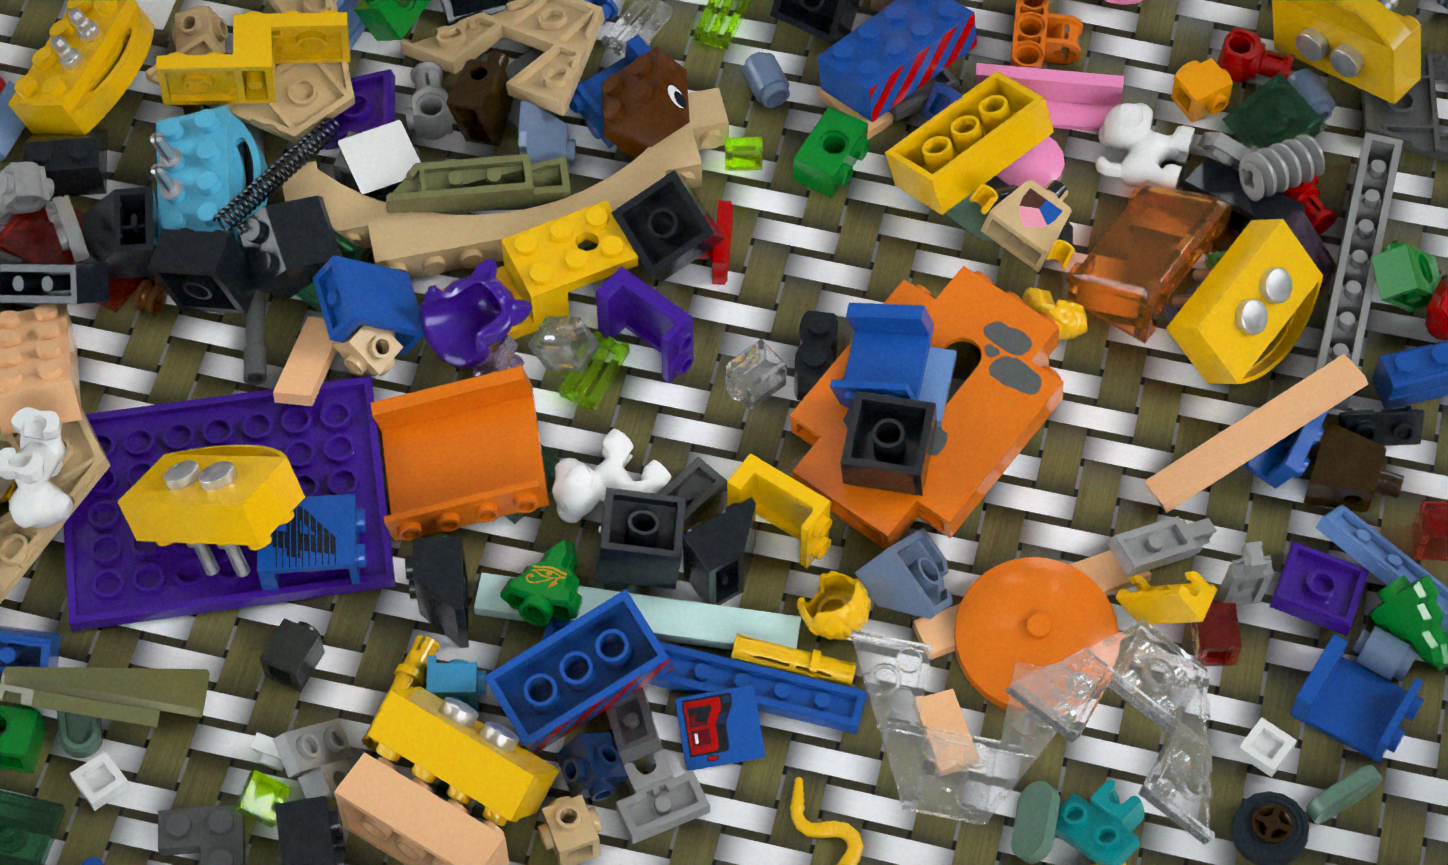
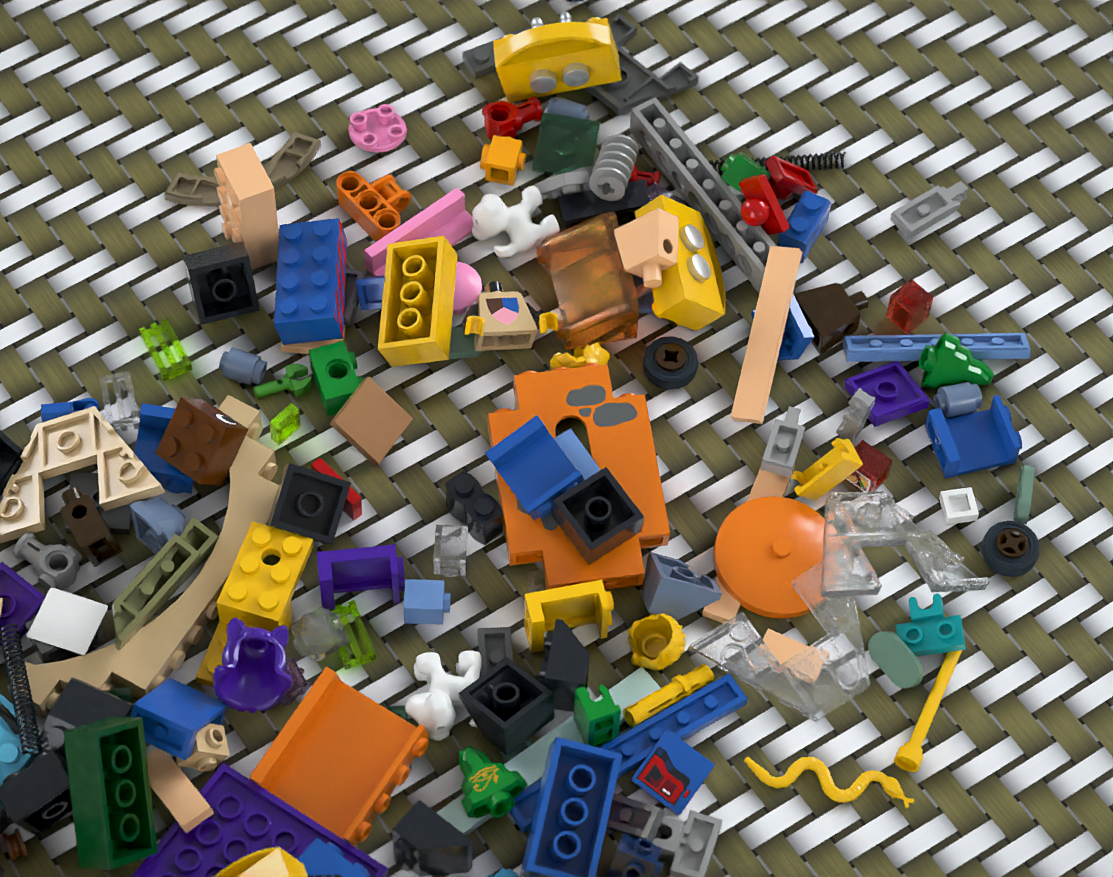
camera: 50 degrees left, 0 degrees up
black hinge [1338,406,1425,446] -> none
none -> dark green brick [63,717,158,870]
none -> bright green bar [253,363,312,398]
none -> medium nougat tile [330,377,413,466]
none -> medium blue brick [403,579,451,625]
none -> green hinge [573,684,621,747]
none -> light nougat torso [614,208,678,288]
none -> black wheel [643,336,698,390]
none -> red tile [738,174,790,235]

